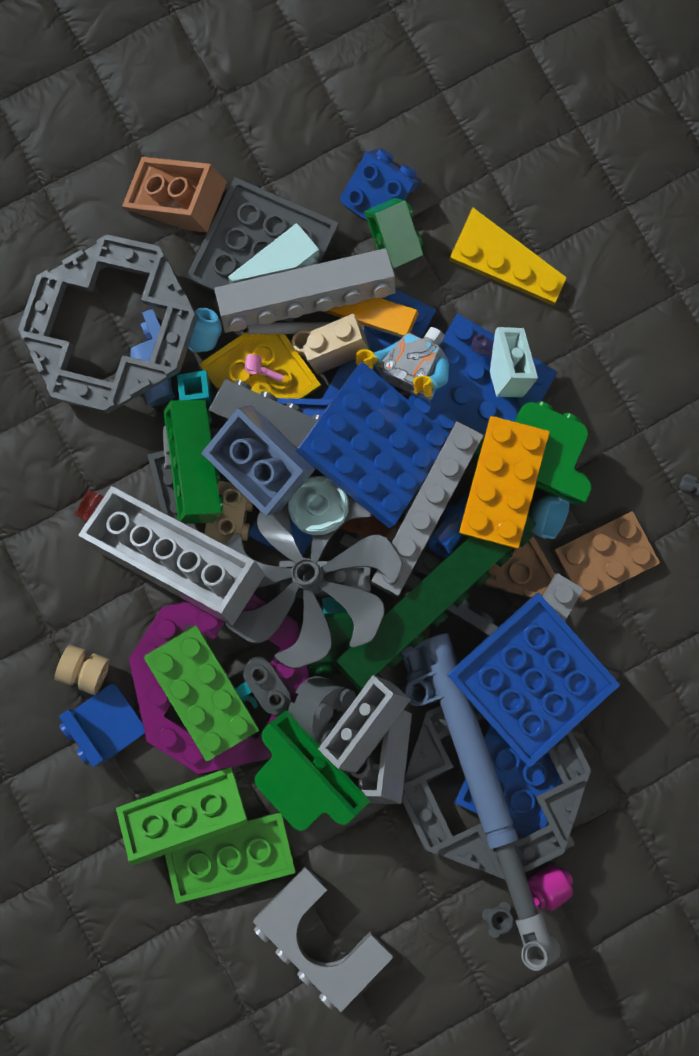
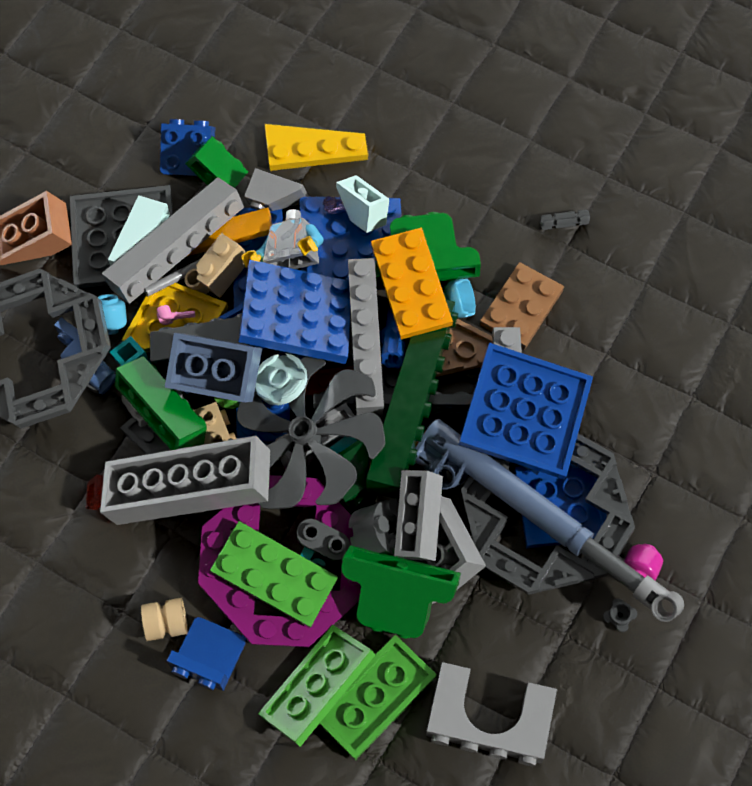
camera: 25 degrees left, 15 degrees down
none -> light grey slope [244,168,310,211]

